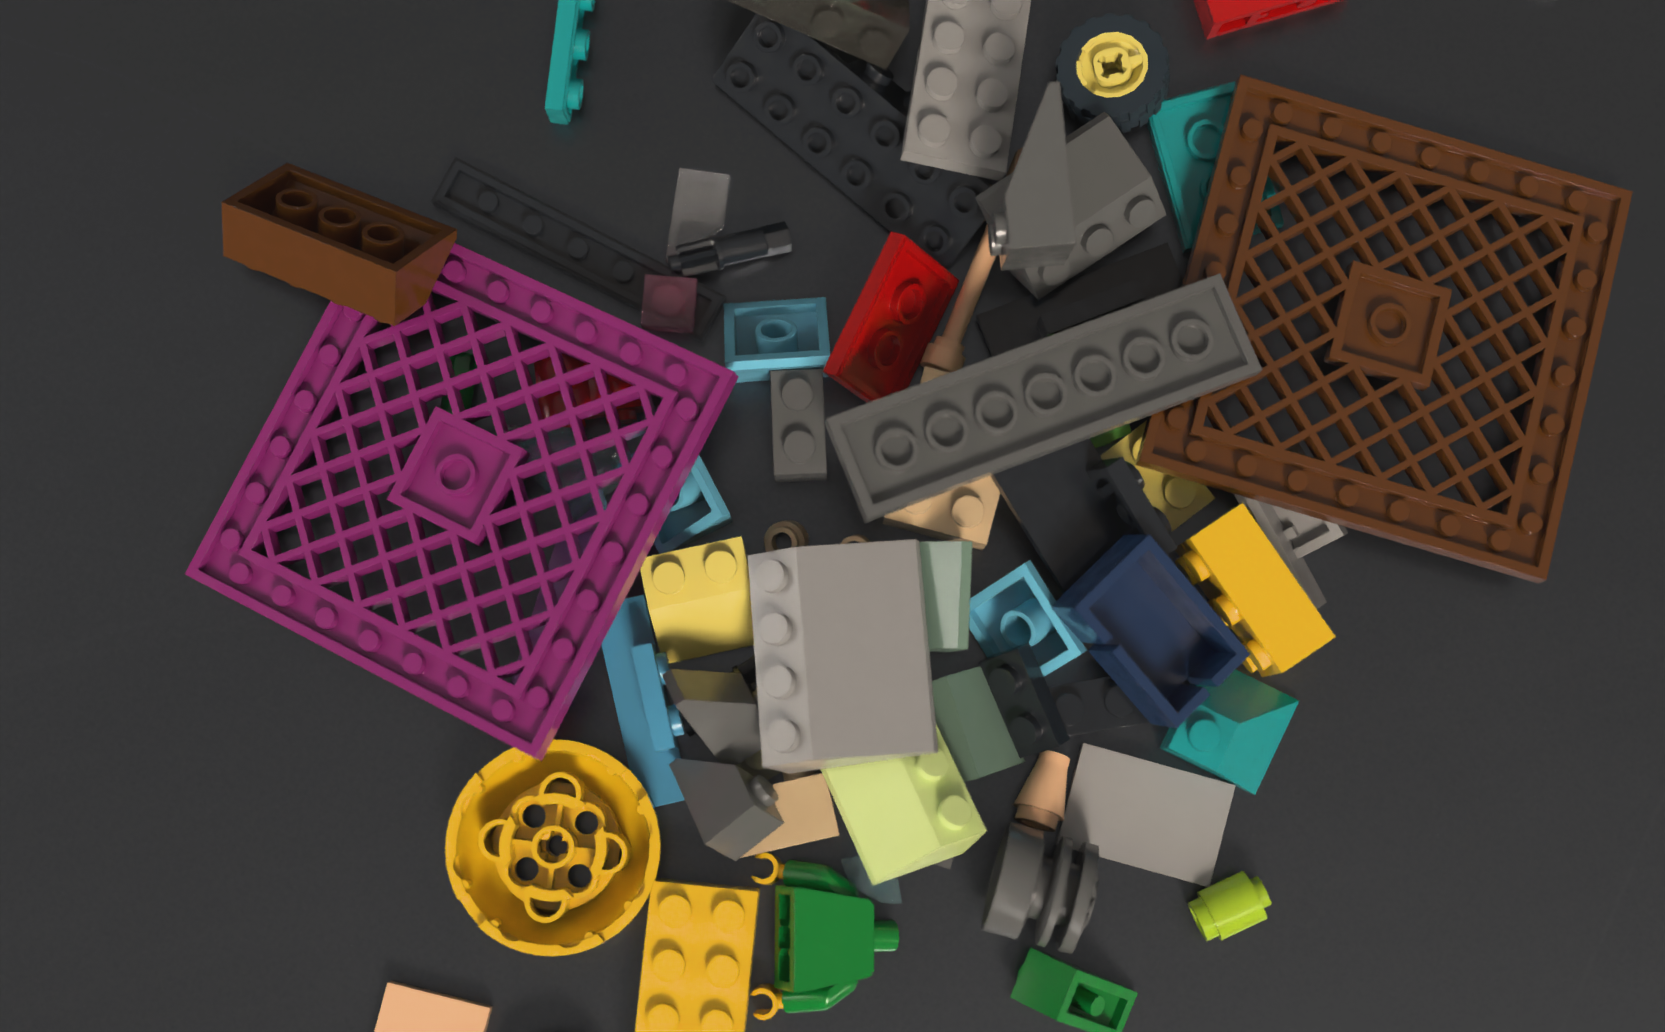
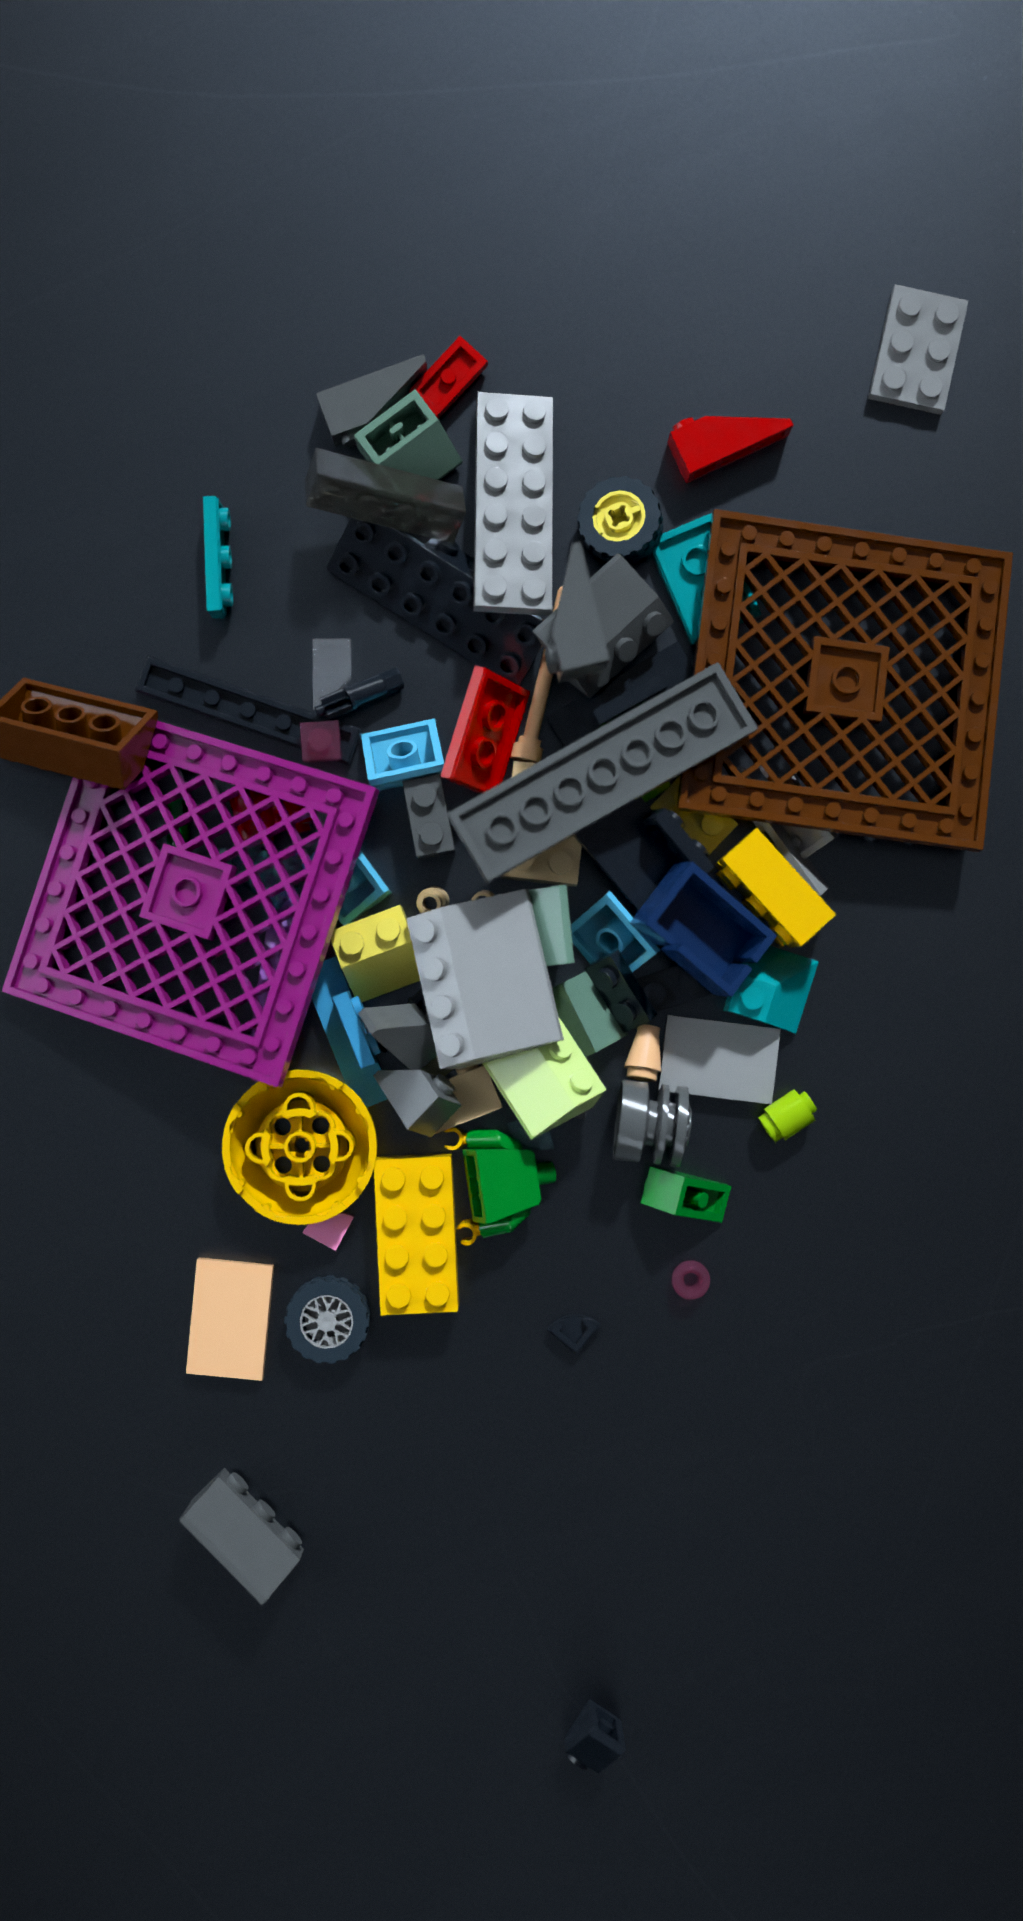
camera: 15 degrees left, 5 degrees up
none -> bright pink tile [303,1212,355,1251]

